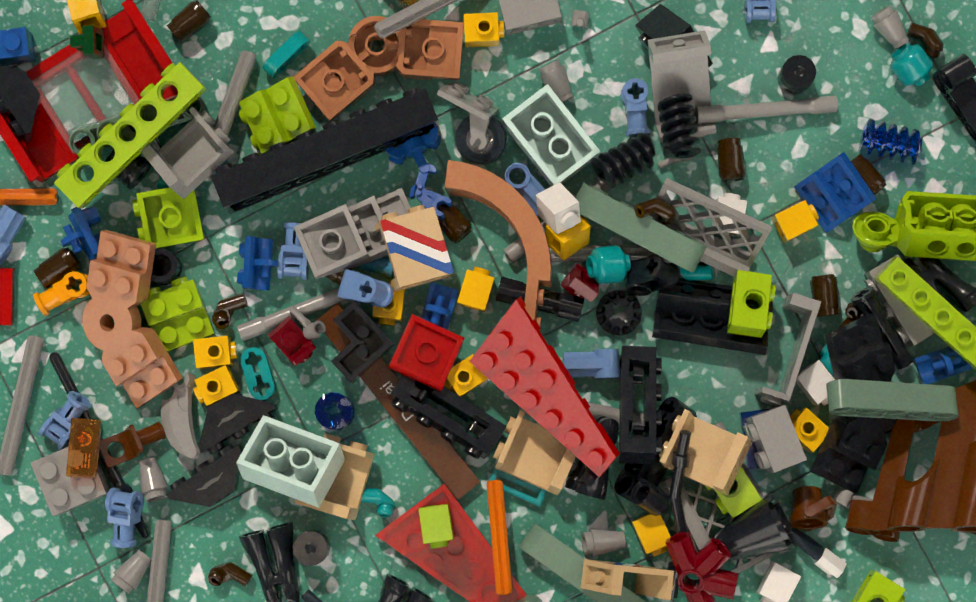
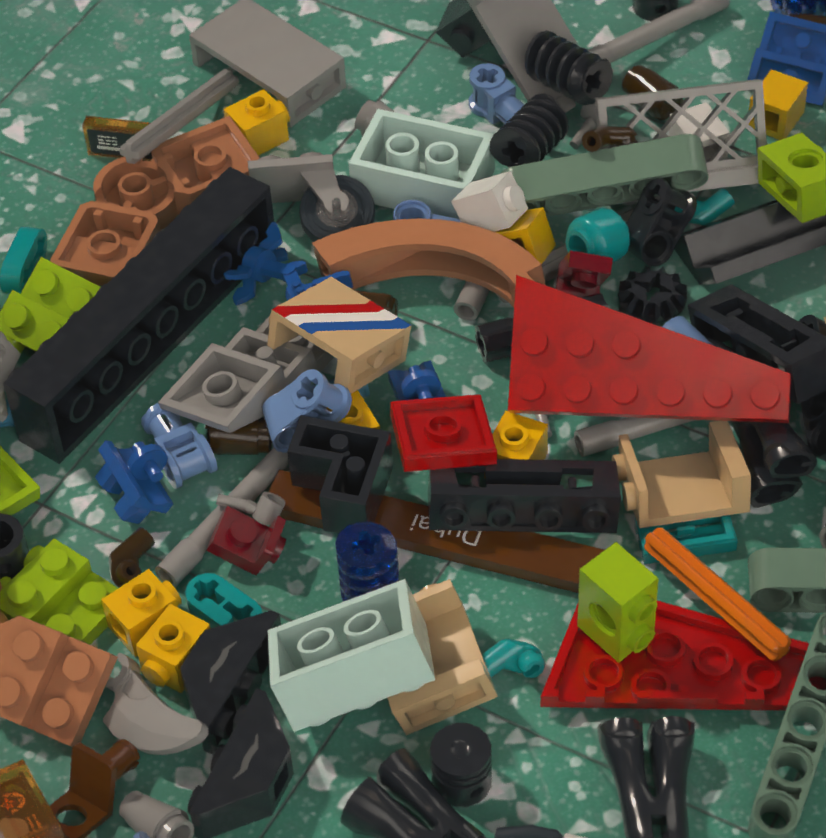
camera: 30 degrees left, 35 degrees down
yellow brick [457,267,495,312] -> none
light grey hand [571,10,590,29] -> none

